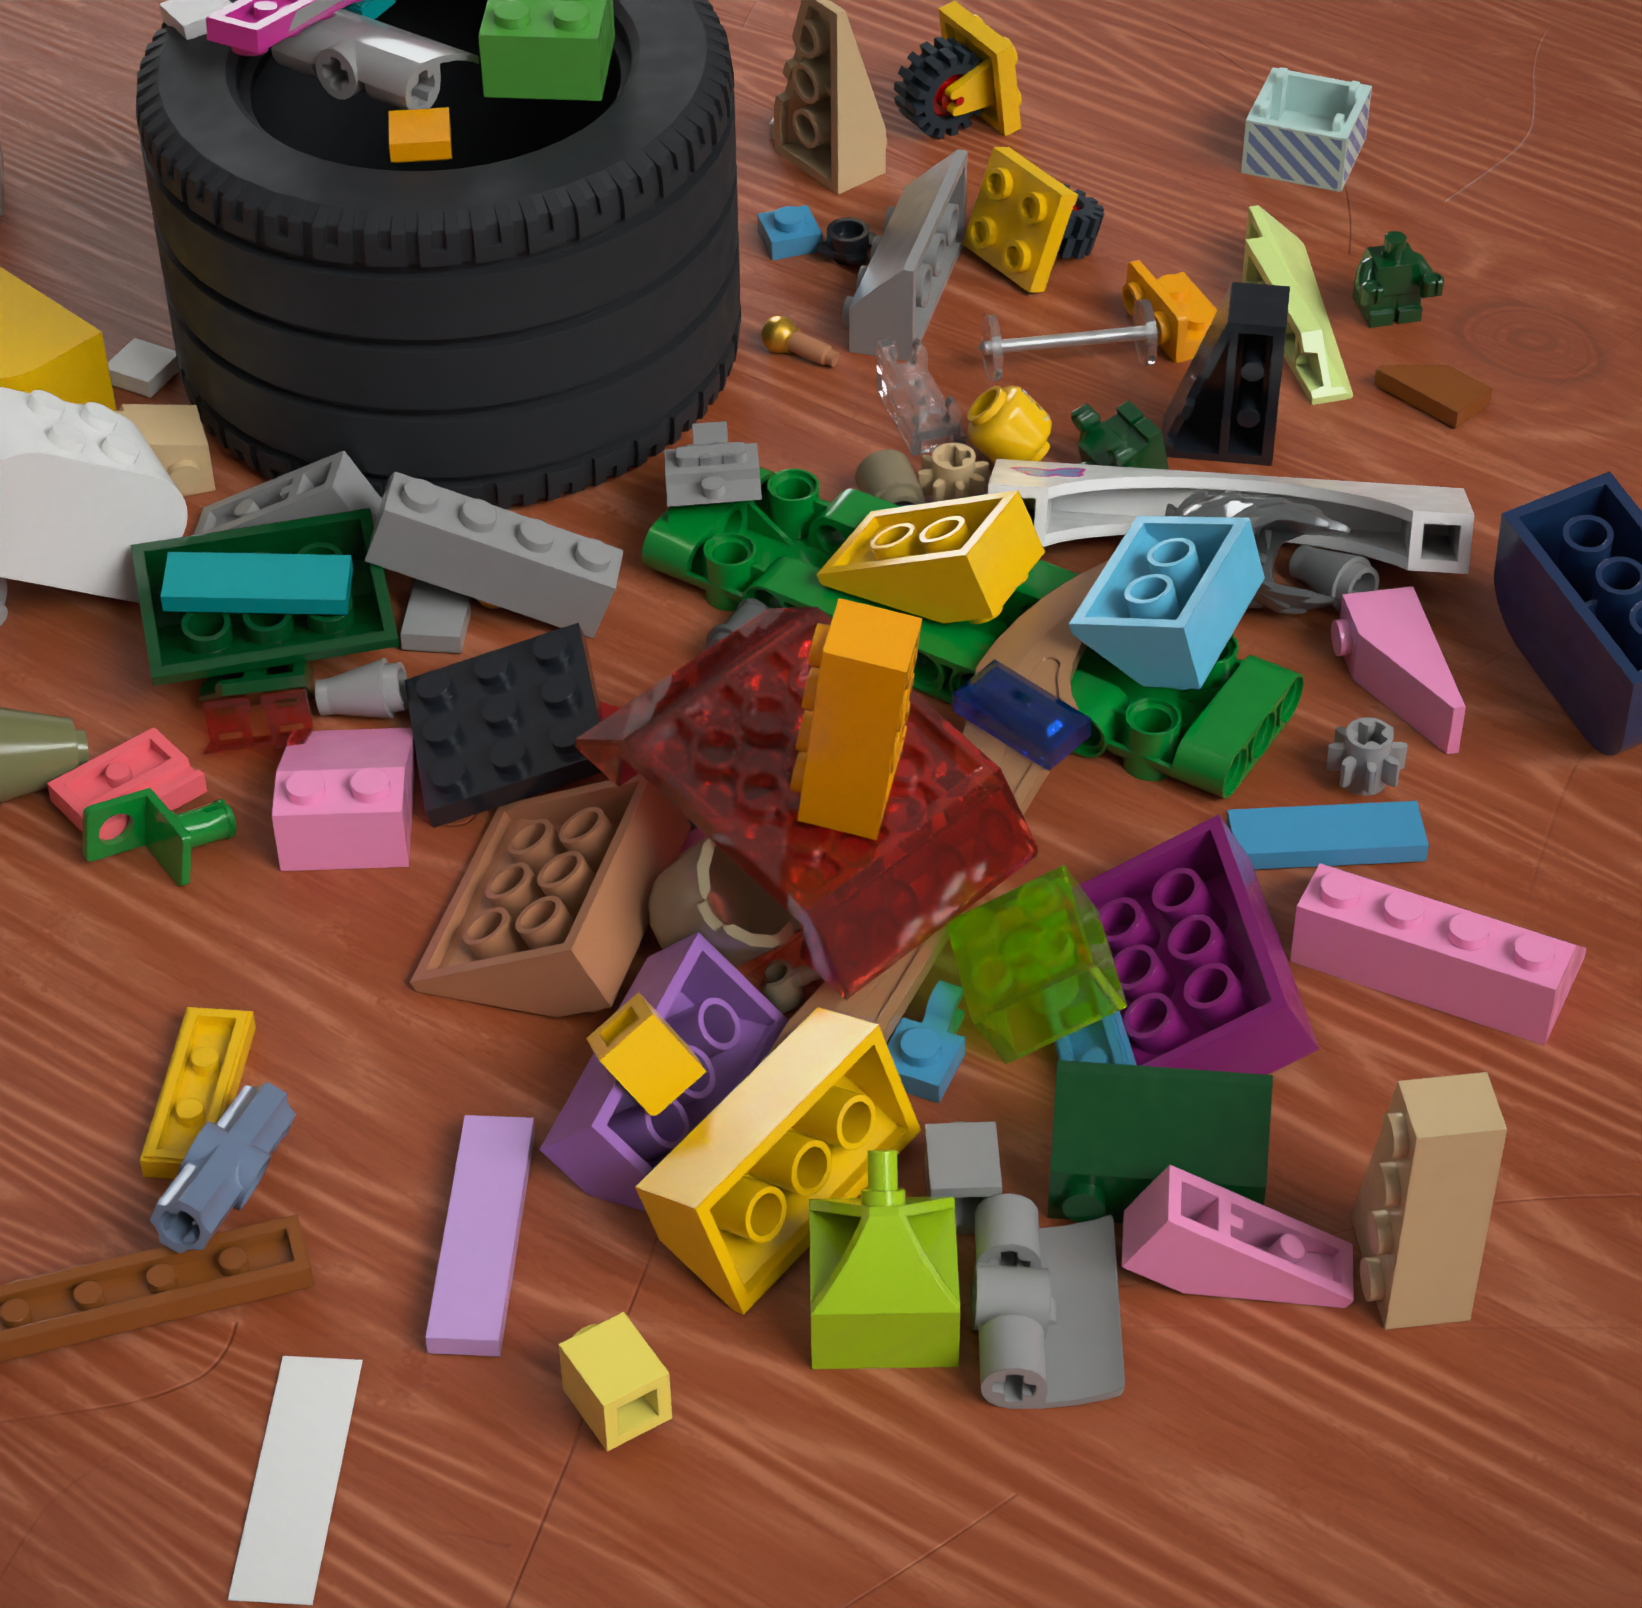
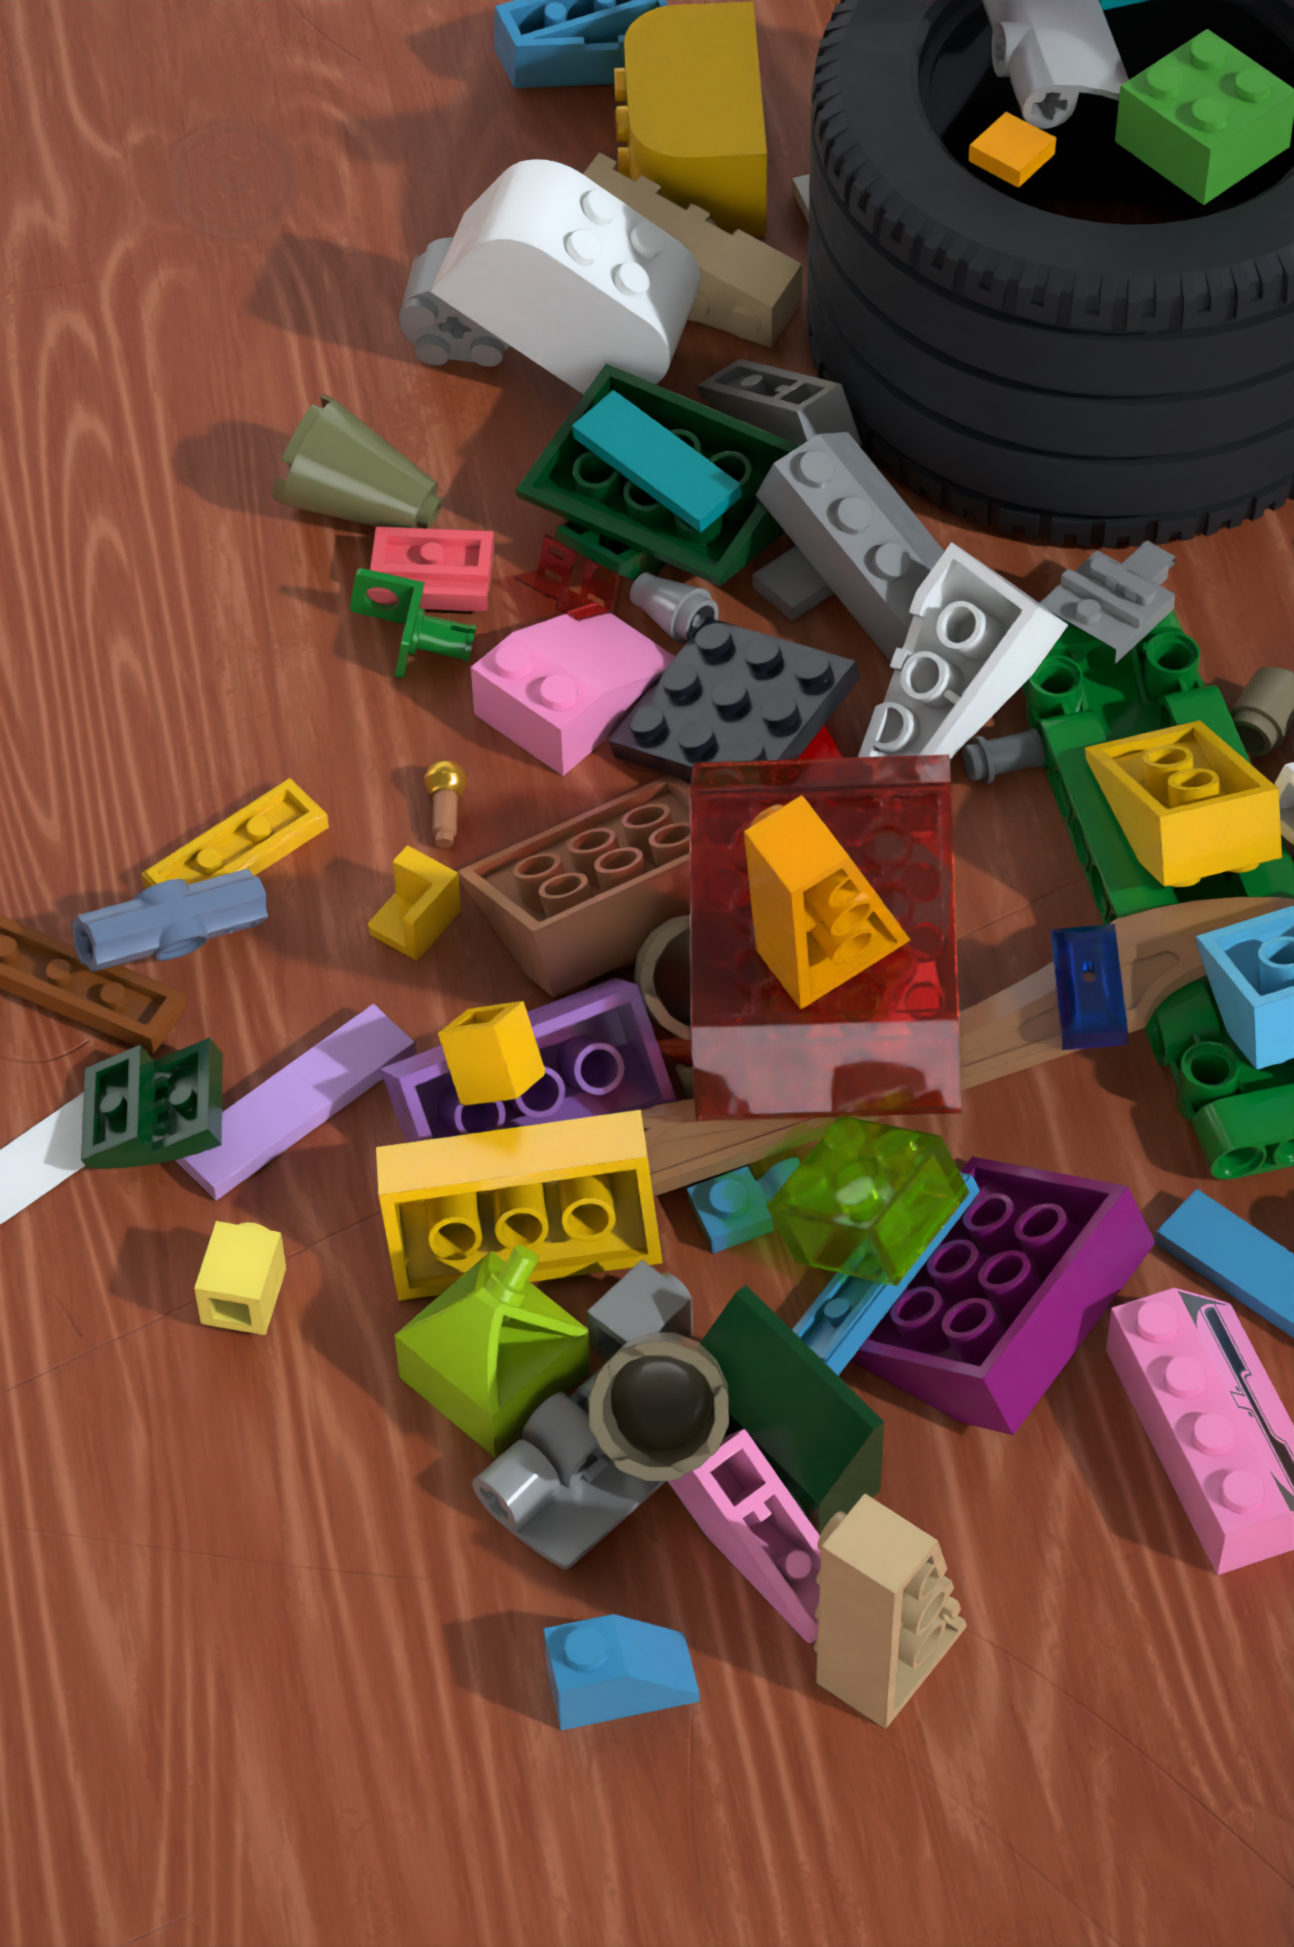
camera: 45 degrees right, 10 degrees up
none -> dark green slope [81,1037,223,1169]
none -> yellow panel [368,845,461,961]
none -> piece [424,759,467,848]
none -> dark azure slope [543,1614,700,1731]
none -> dark tan cylinder [589,1333,729,1481]
none -> white wedge [852,542,1068,811]

